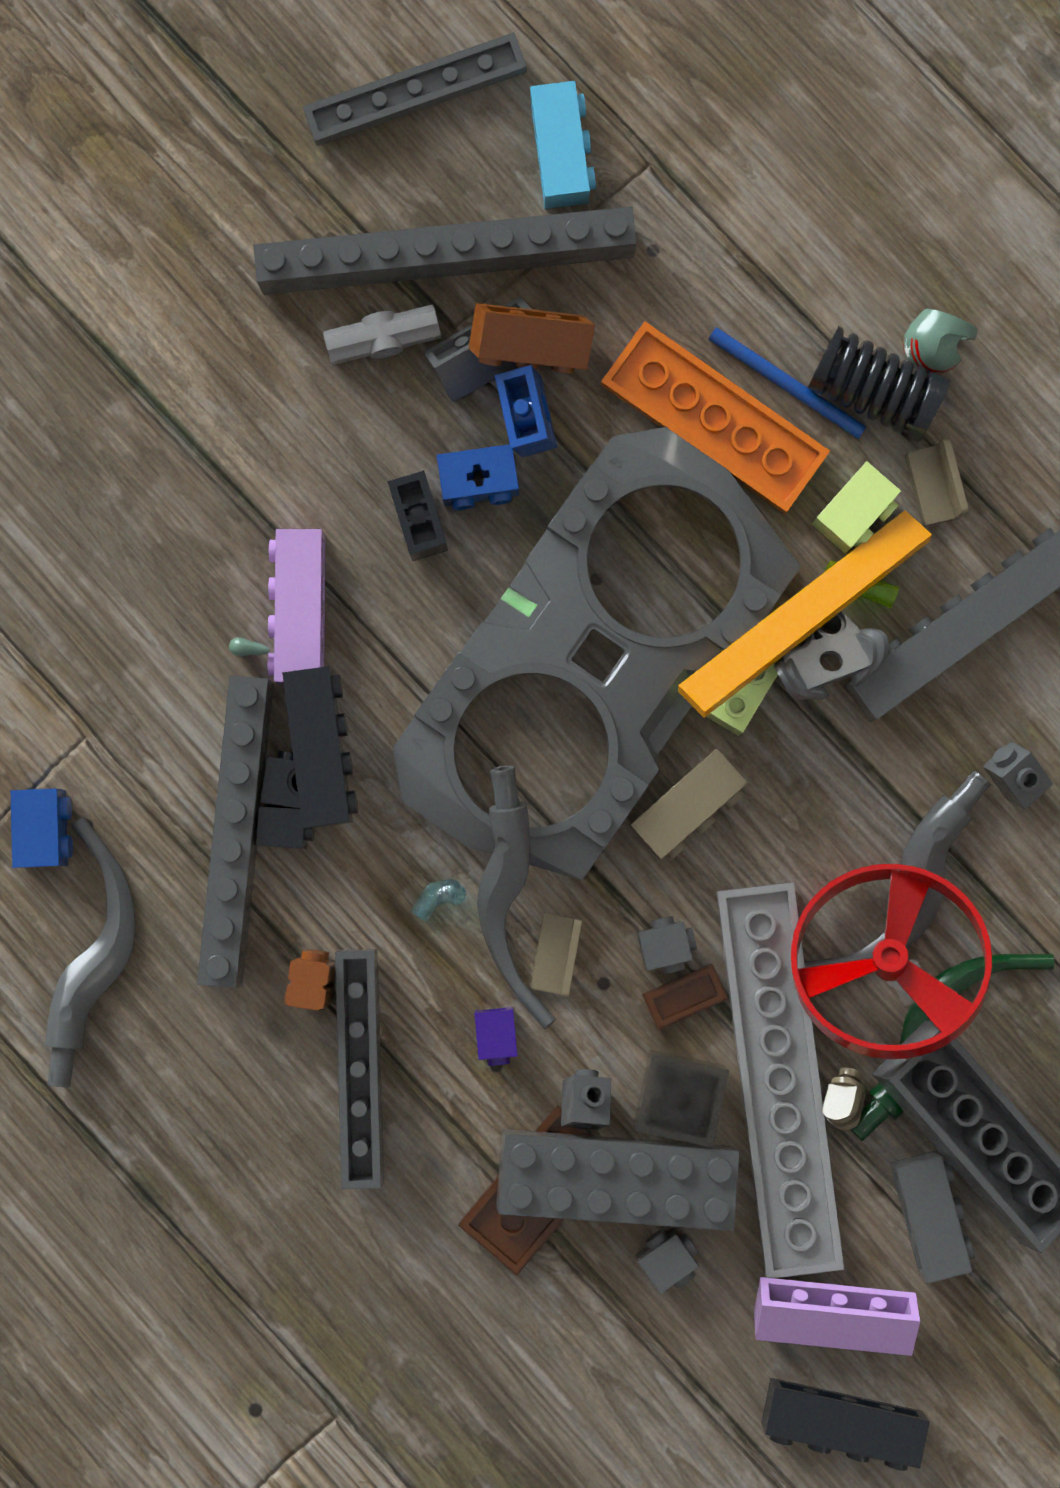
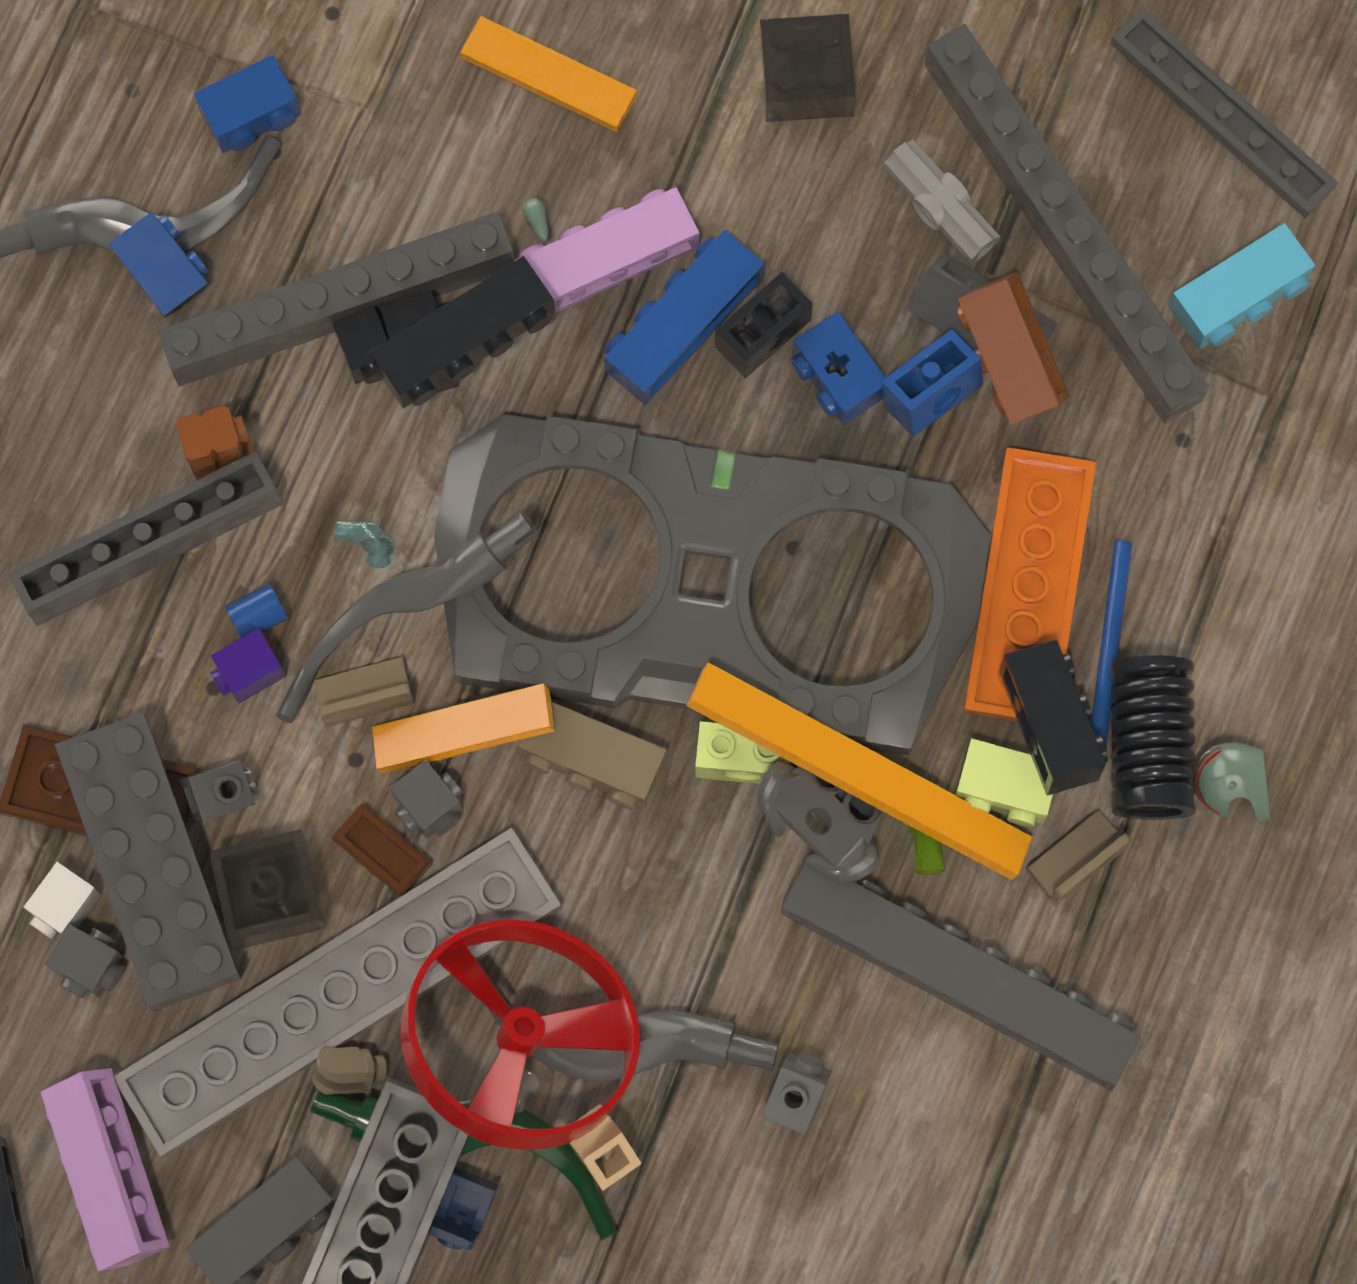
camera: 65 degrees right, 10 degrees down
none -> white brick [24,862,102,940]
none -> blue brick [109,211,209,317]
none -> blue piece [225,583,288,638]
none -> light orange tile [372,683,555,774]
none -> dark blue bracket [428,1167,499,1250]
none -> light orange tile [460,16,637,132]
none -> tan brick [569,1104,642,1191]
none -> blue brick [604,230,765,406]
none -> clear smoke brick [760,14,855,122]
none -> black brick [999,639,1108,796]

